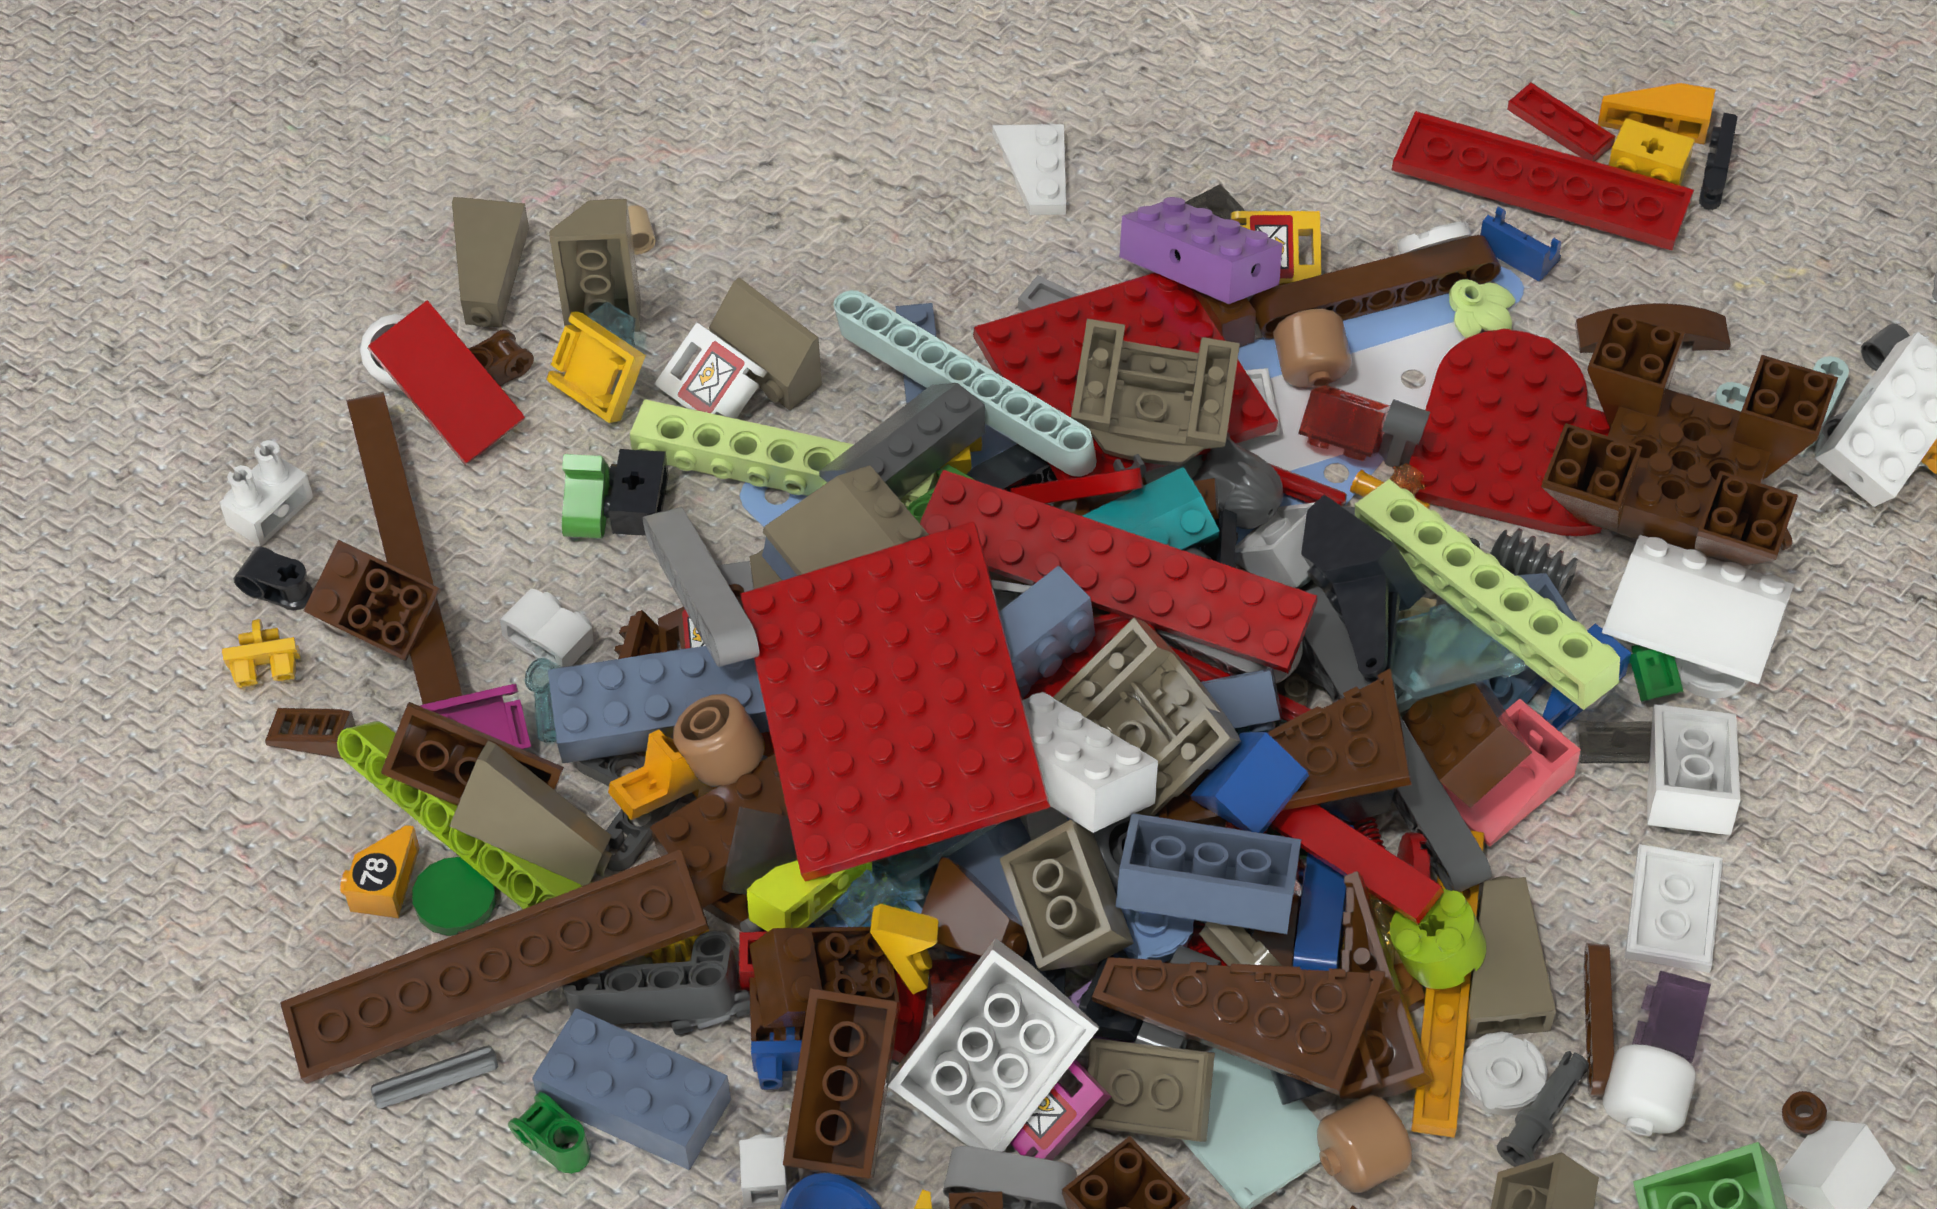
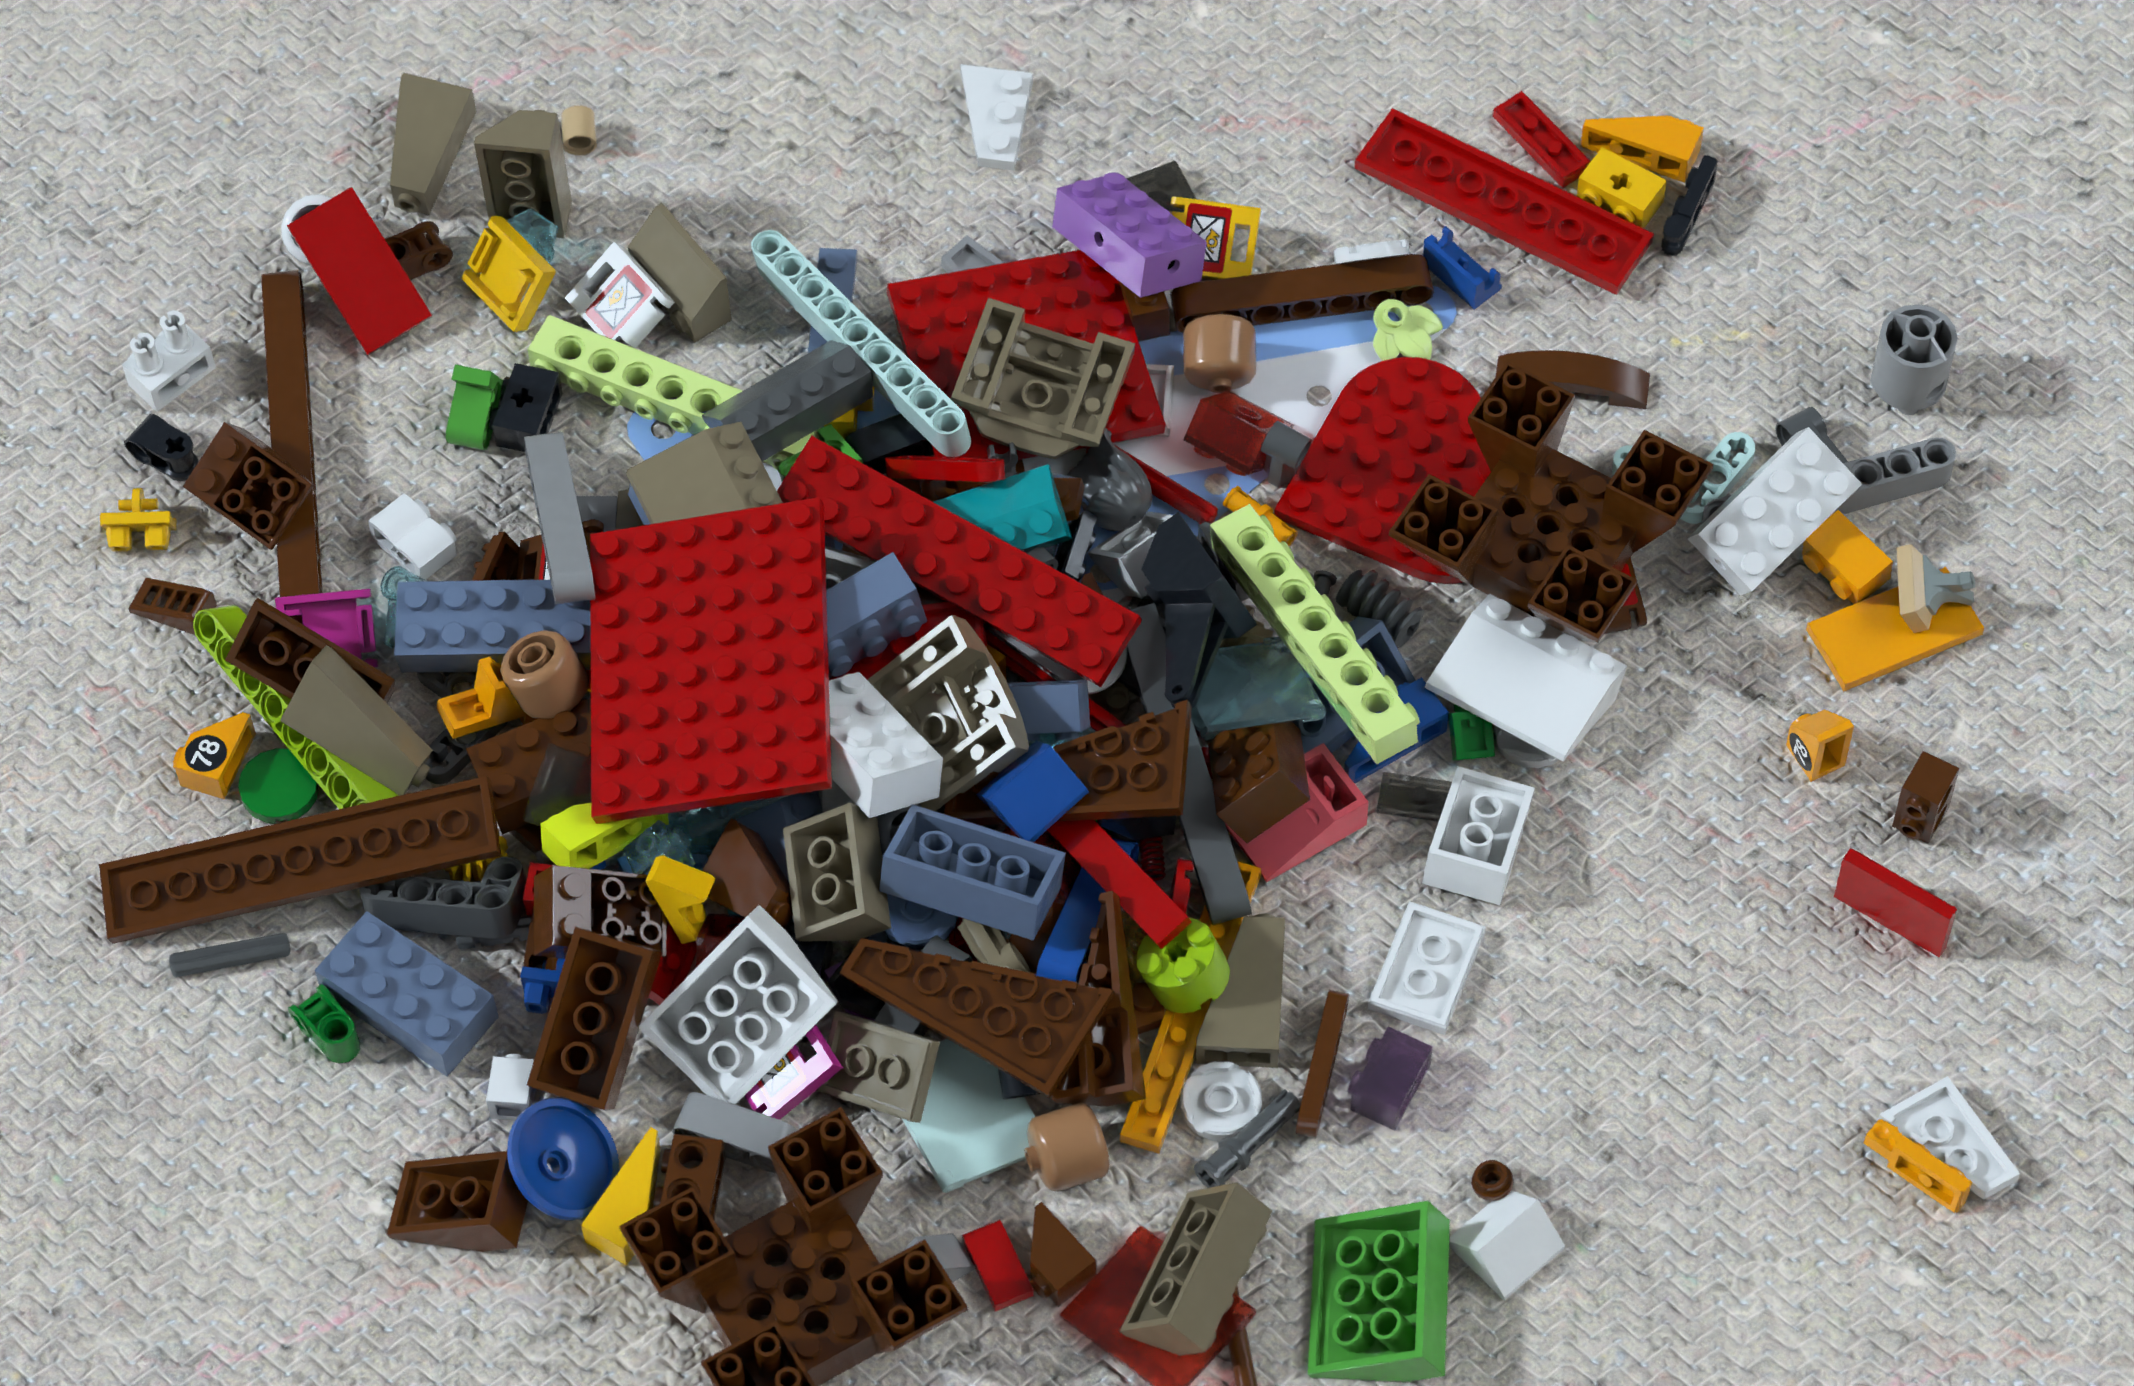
camera: 10 degrees right, 5 degrees up
clear orange plate [1389,463,1426,497] -> none
white head [1603,1044,1696,1136] -> none

